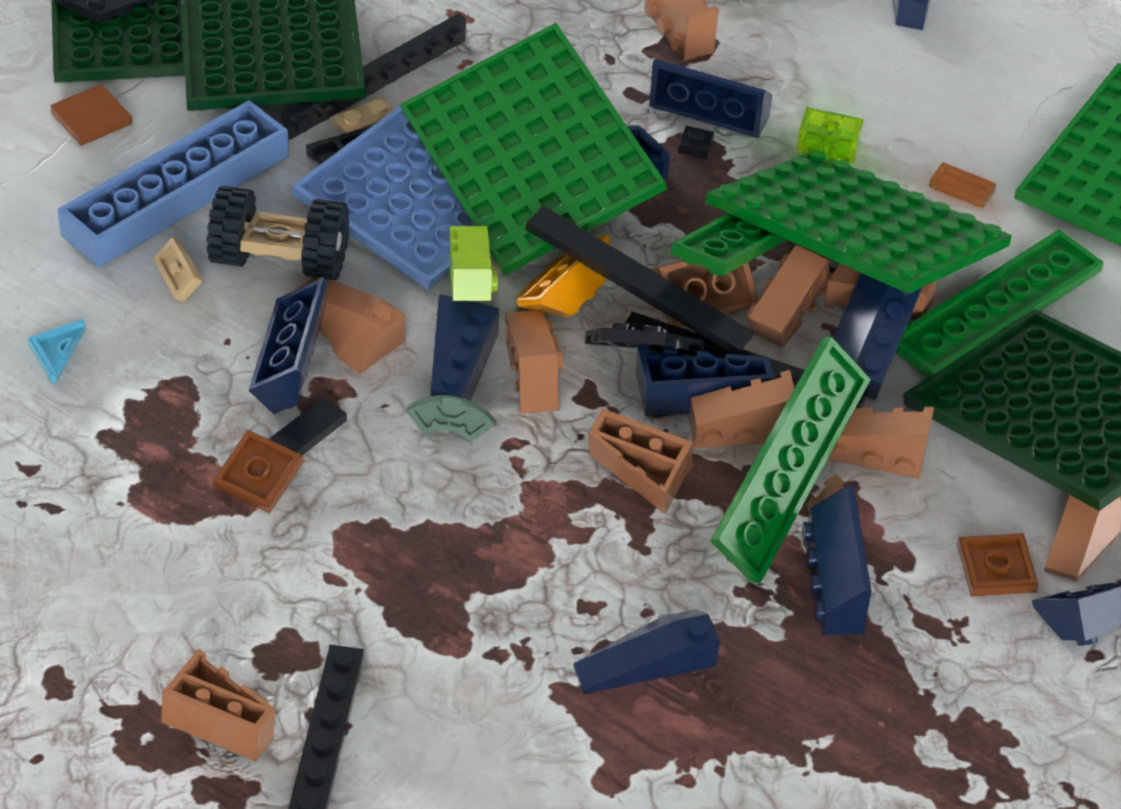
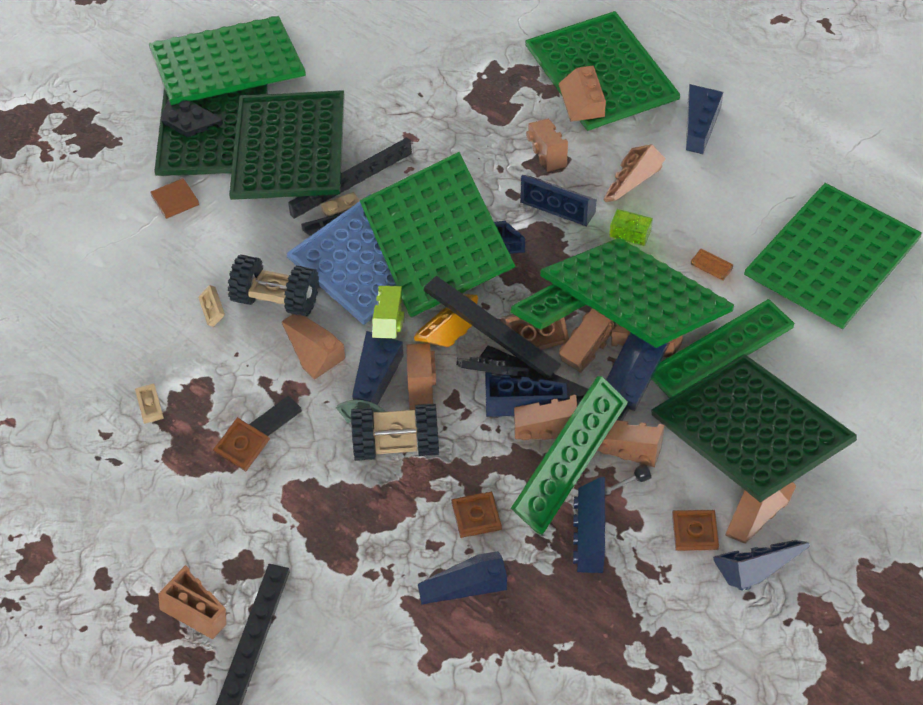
camera: 10 degrees right, 5 degrees up
medium azure tile [28,319,86,384] -> none
medium blue brick [57,100,289,268] -> none
dark blue slope [248,277,328,414] -> none
nougat wedge [589,408,693,515] -> none
black plate [678,126,714,159] -> none
medium nougat tile [807,474,844,512] -> none
none -> tan plate [135,383,164,424]
none -> plate [351,404,439,461]
none -> dark orange tile [451,491,502,538]
none -> nougat wedge [603,144,666,202]
none -> hinge [605,464,651,495]

